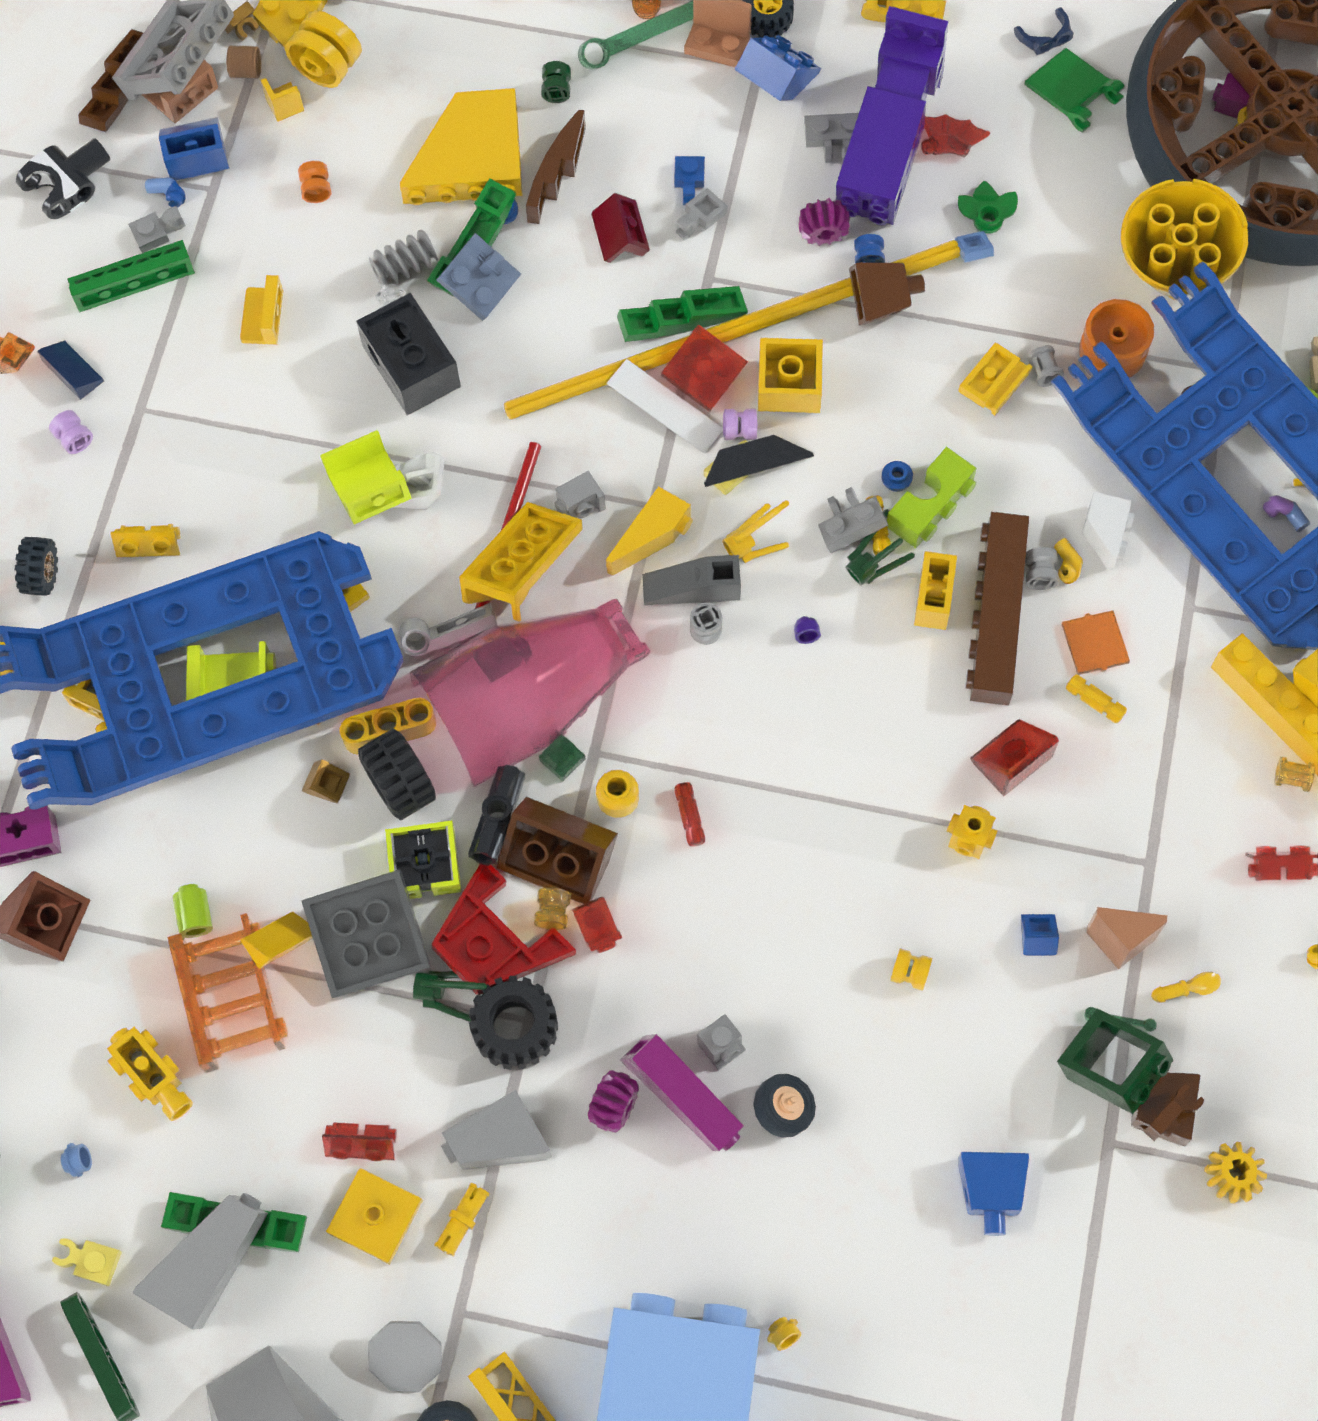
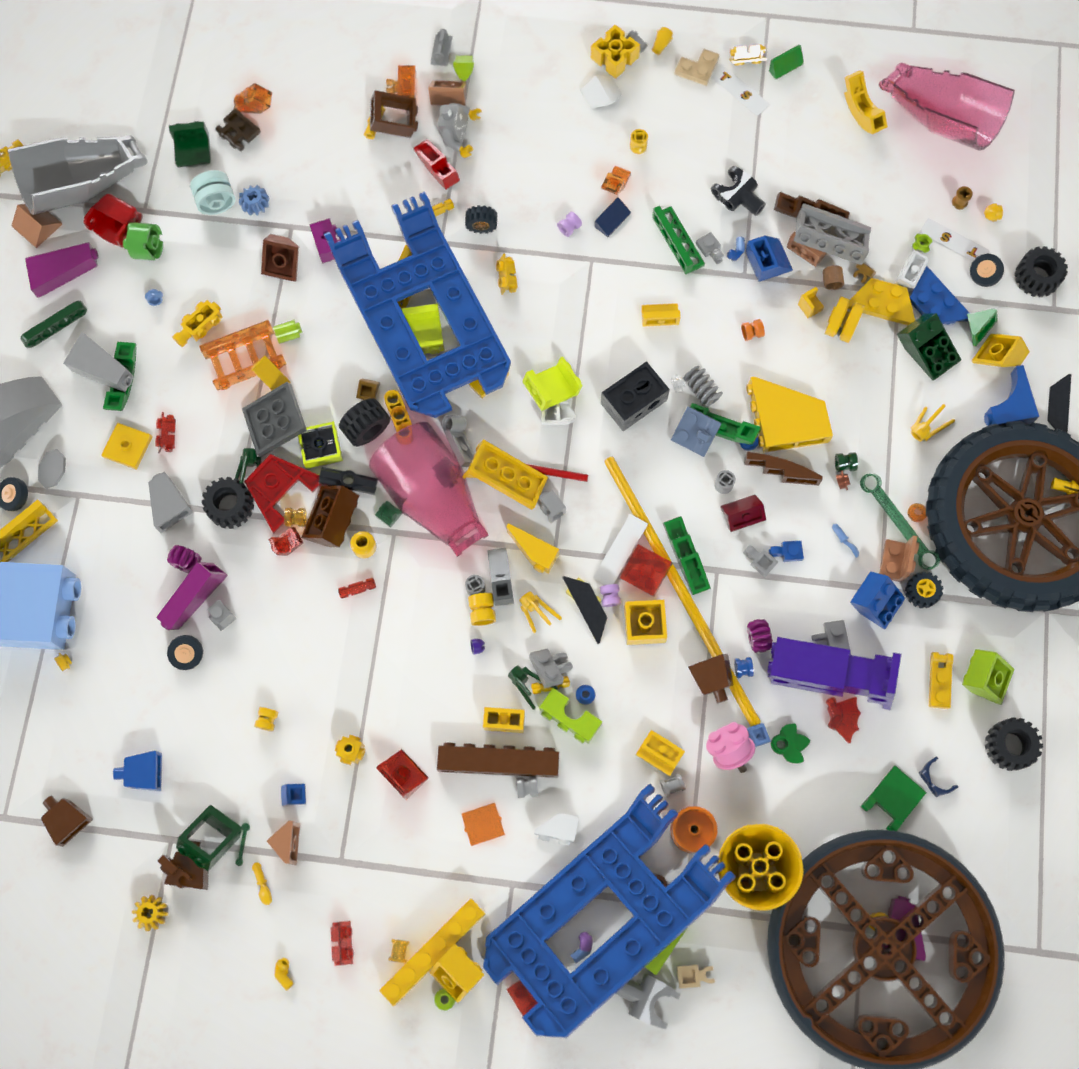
camera: 85 degrees right, 5 degrees up
light yellow plate [52,1238,122,1286] -> none
yellow pin [434,1182,490,1257] -> none
yellow arm [1053,538,1083,584] -> none
yellow axle [1066,674,1127,723] -> none
none -> reddish brown torso [41,796,93,847]
none -> yellow wheel [468,593,496,626]
none -> bright pink wheel [706,722,756,773]
none -> light grey wheel [715,470,736,494]
none -> medium blue piece [832,524,859,558]
none -> copper plate [836,470,851,491]

